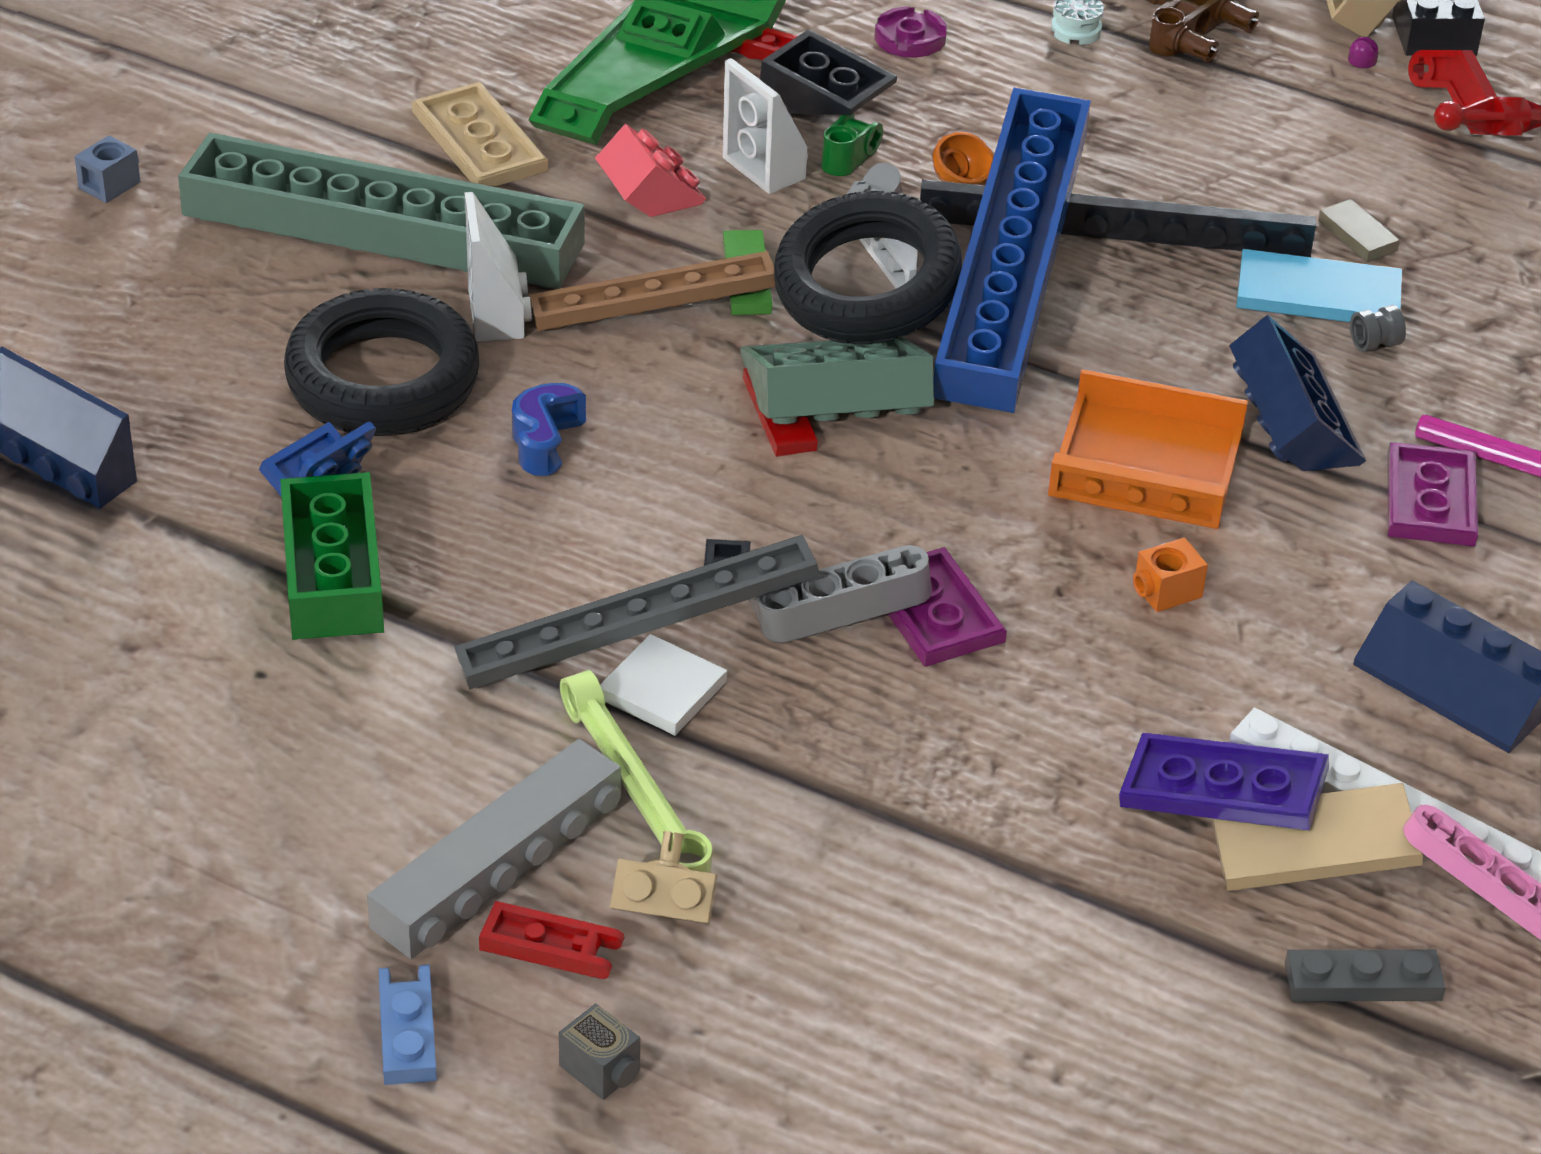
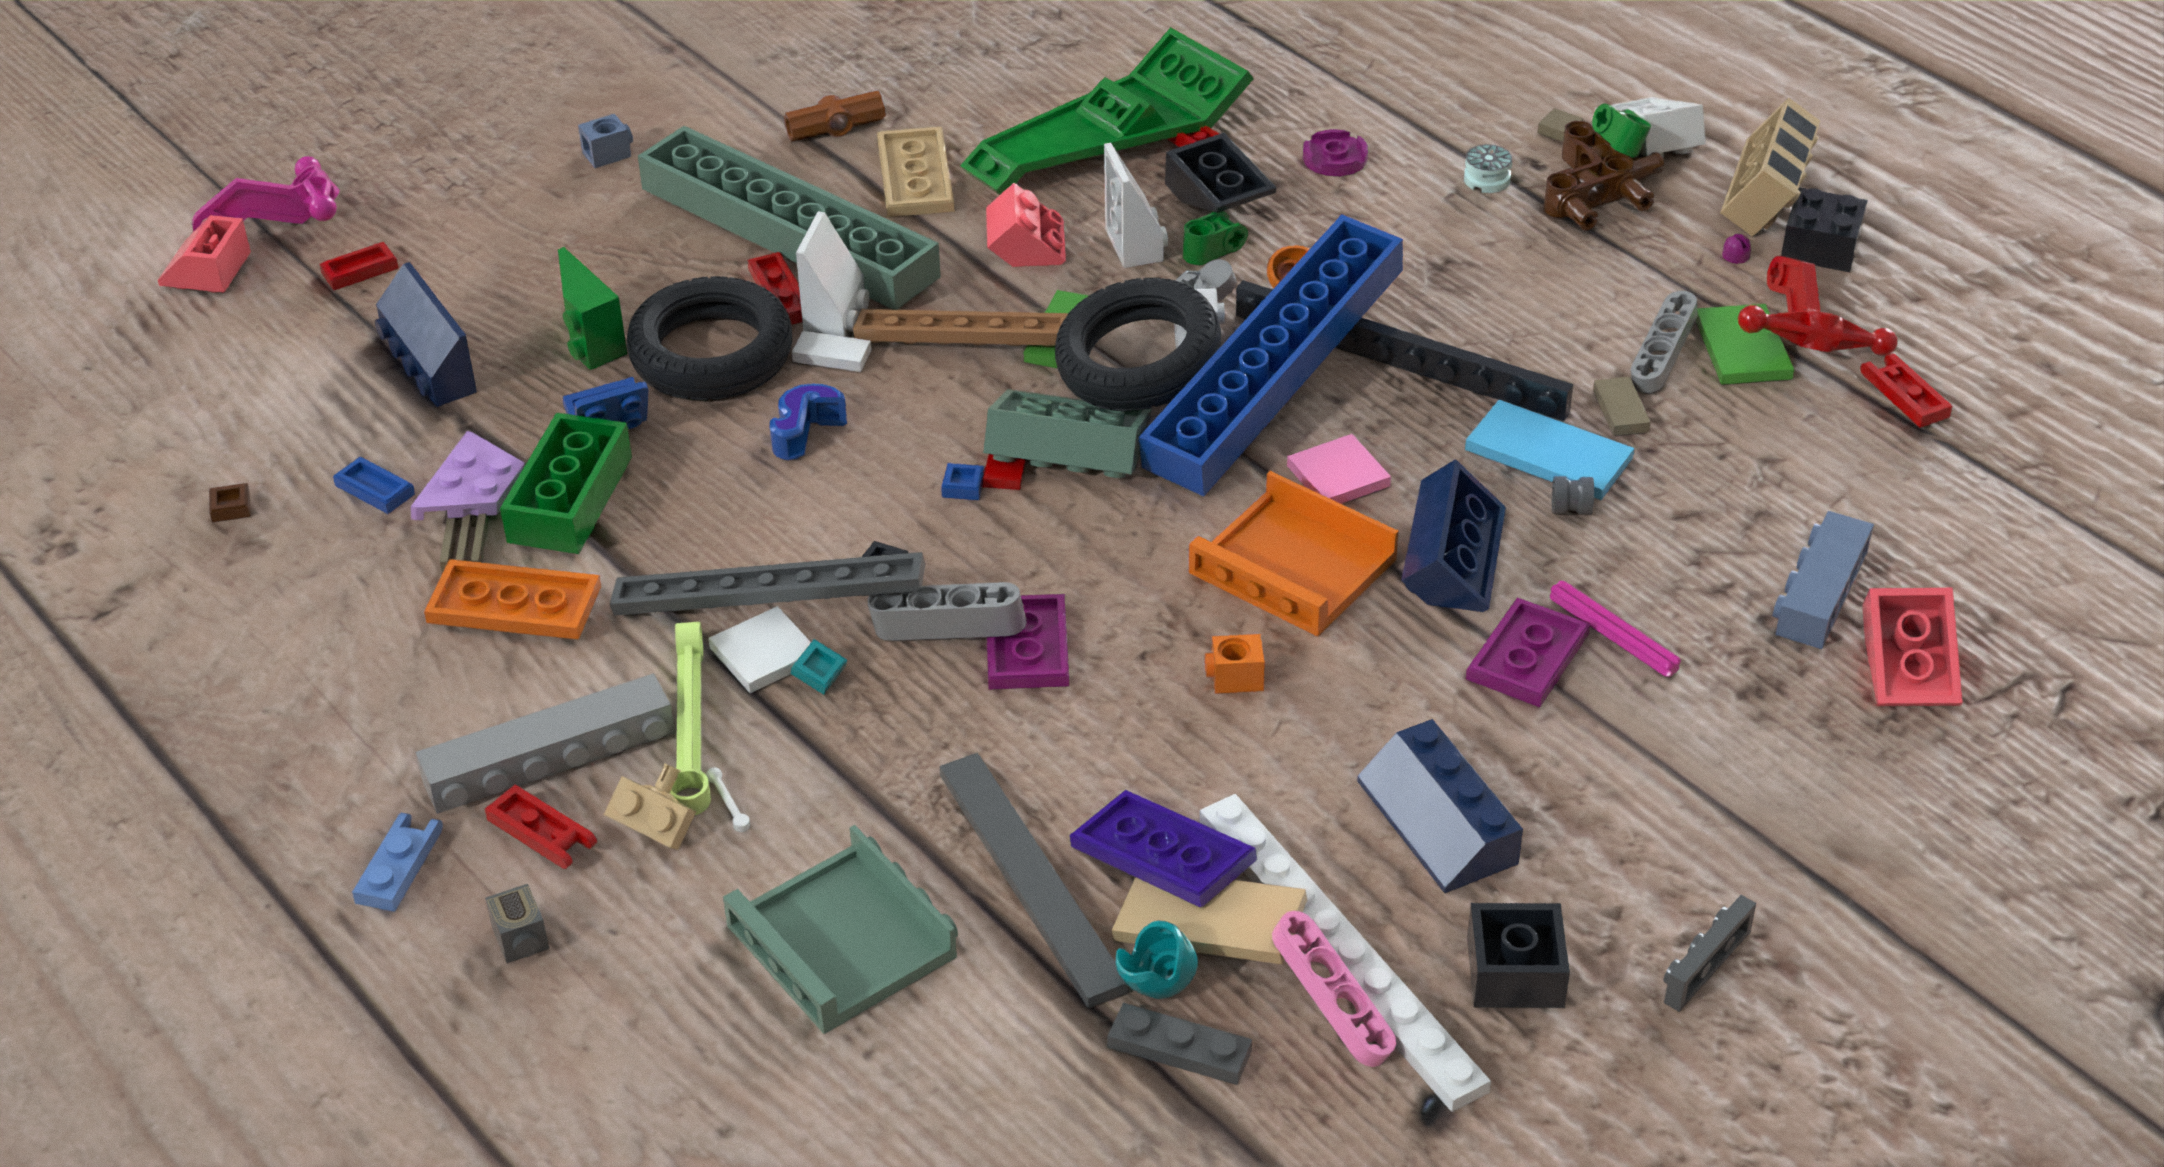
camera: 25 degrees right, 0 degrees up
none -> blue tile [333,456,415,514]
none -> lavender wing [411,431,525,520]
none -> orange plate [424,559,601,640]
none -> dark tan tile [440,513,488,572]
none -> green slope [558,247,628,370]
none -> white hinge [706,767,750,832]
none -> sand green panel [723,825,958,1034]
none -> red tile [747,252,803,325]
none -> dark orange piece [784,90,886,142]
none -> teal tile [790,639,847,695]
none -> white tile [792,331,872,372]
none -> dark grey tile [940,752,1129,1008]
none -> blue tile [941,463,985,500]
none -> teal helmet [1115,920,1198,999]
none -> bright pink tile [1287,434,1391,504]
none -> light grey beam [1631,291,1698,393]
none -> bright green tile [1695,304,1794,385]

